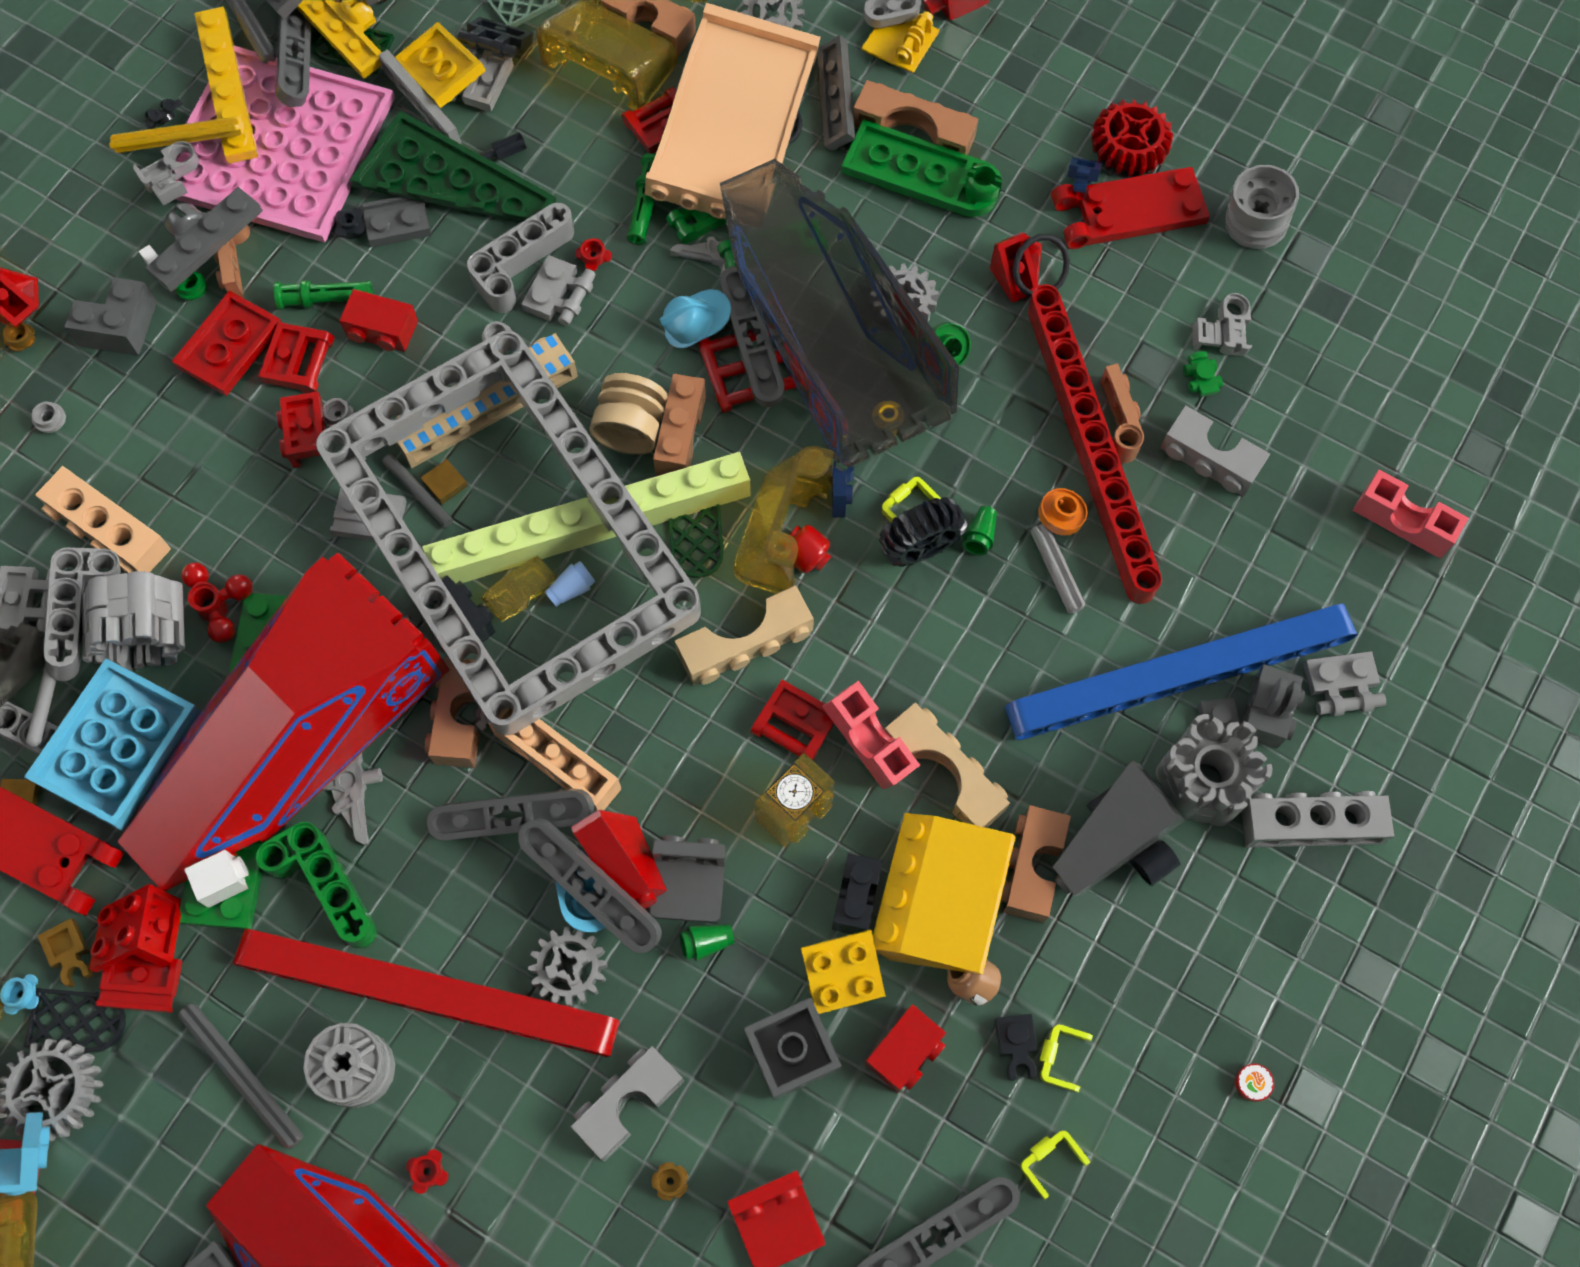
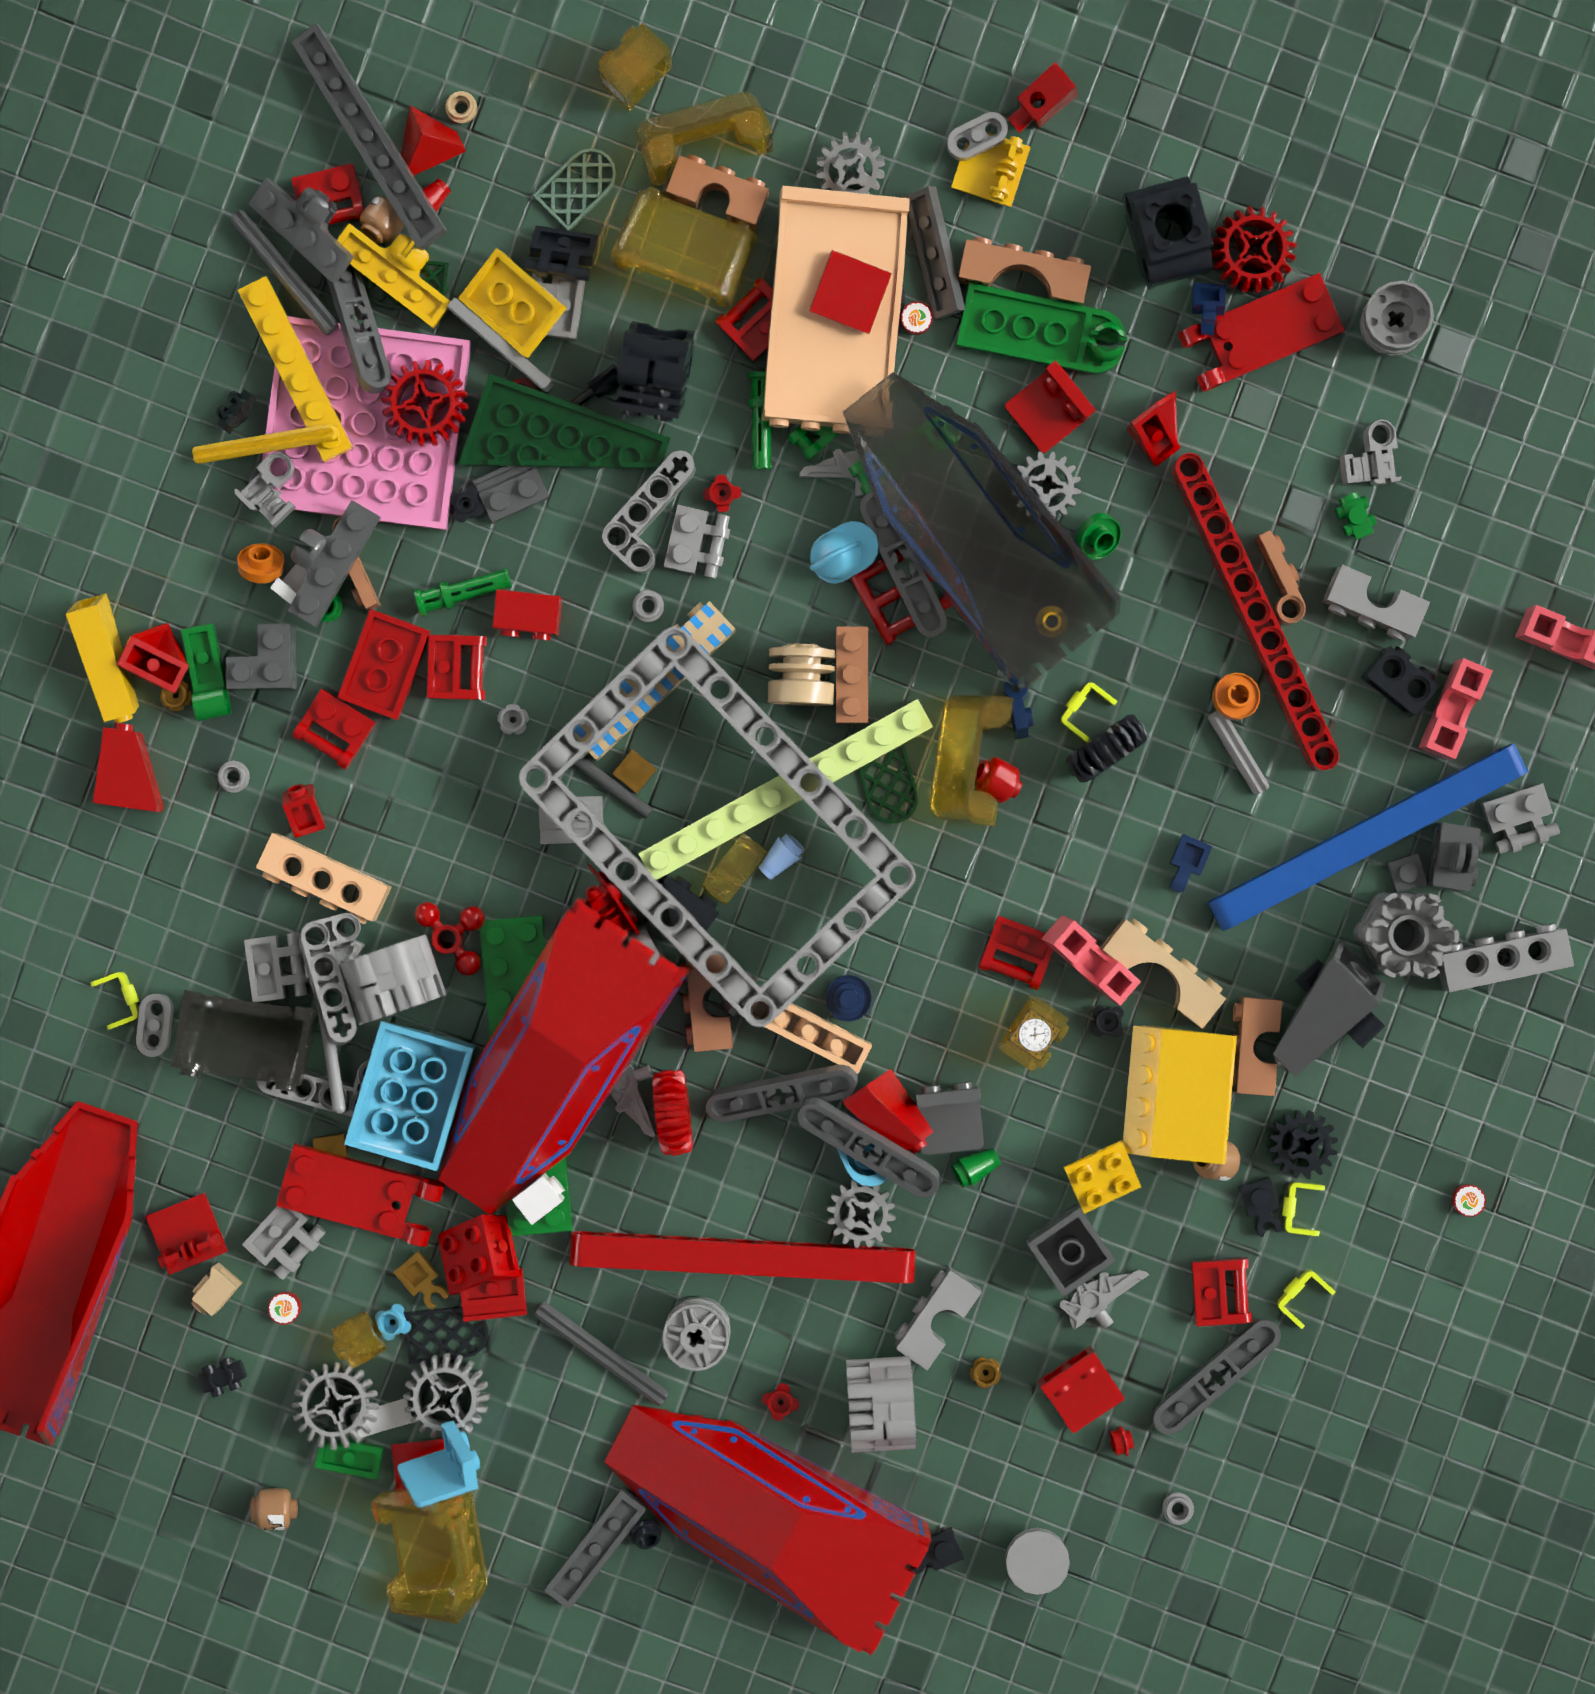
camera: 10 degrees left, 20 degrees up
green beam [255,822,377,948] -> none
red bracket [276,391,325,468] -> none
tan arch [675,586,814,686] -> none
black brick [832,853,883,934] -> none
red brick [864,1004,946,1093] -> none
green cone [962,506,997,556] -> none
black piece [1012,234,1070,297] -> none
none -> green plate [181,623,231,721]
none -> orange plate [237,543,285,583]
none -> red bracket [282,784,325,838]
none -> red plate [291,689,377,770]
none -> red gear [381,360,469,447]
none -> red hinge [586,863,640,935]
none -> black piece [615,321,695,422]
none -> red gear [652,1069,693,1156]
none -> red tile [809,250,892,334]
none -> dark blue plate [825,975,872,1022]
none -> light grey piece [846,1356,916,1453]
none -> tile [900,302,933,335]
none -> red bracket [1004,360,1096,454]
none -> light grey piece [1059,1270,1149,1330]
none -> black plate [1092,1005,1124,1037]
none -> black piece [1122,176,1214,290]
none -> dark blue plate [1169,834,1213,893]
none -> red plate [1191,1257,1252,1327]
none -> black gear [1267,1109,1338,1179]
none -> black brick [1360,646,1440,717]
none -> coral arch [1418,658,1493,760]

